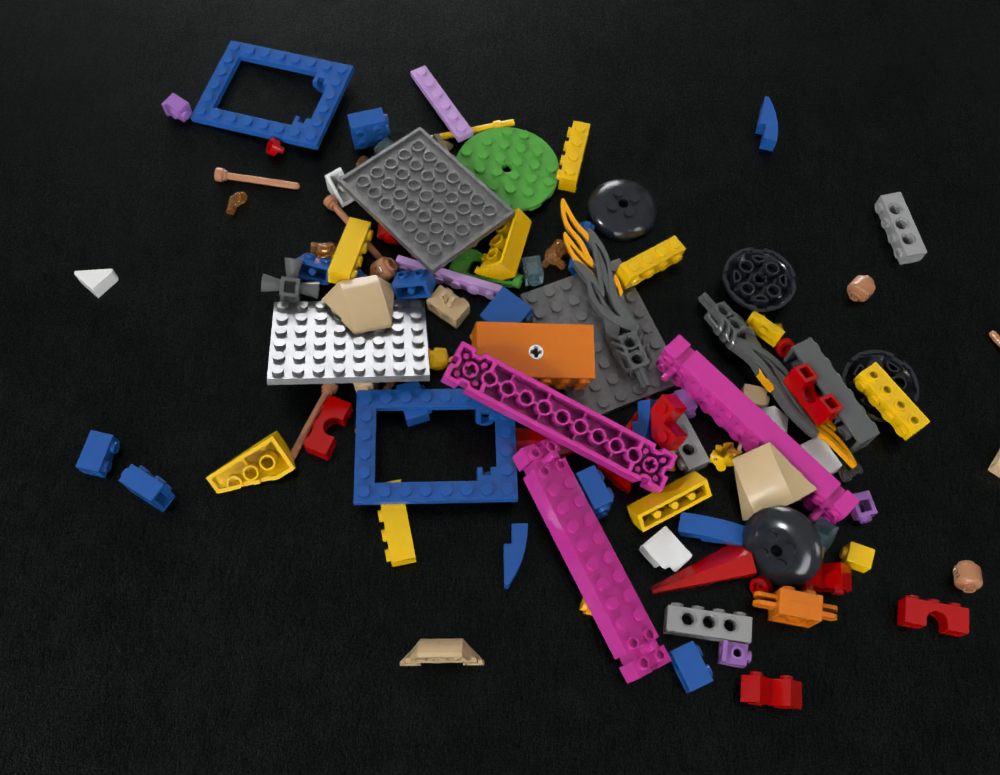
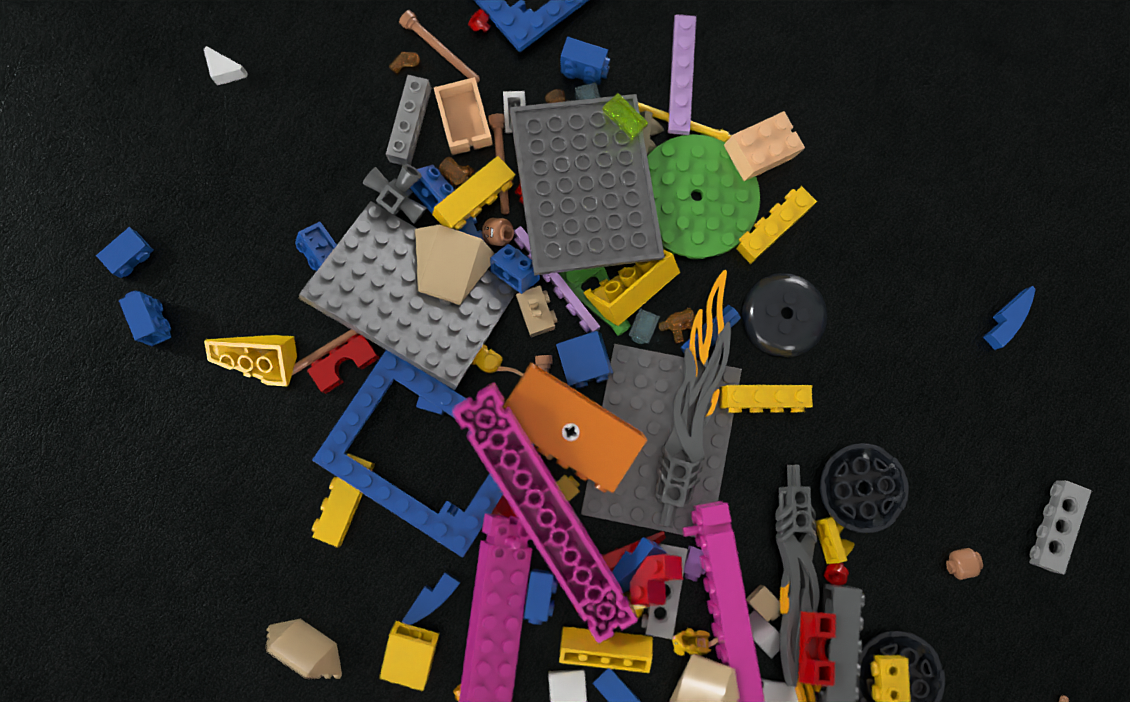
camera: 35 degrees right, 15 degrees up
none -> blue bracket [296,222,337,272]
none -> yellow brick [380,621,439,691]
none -> light grey brick [386,75,431,165]
none -> light nougat piece [434,77,493,155]
none -> clear neon green plate [602,93,648,140]
none -> light nougat piece [724,112,805,181]

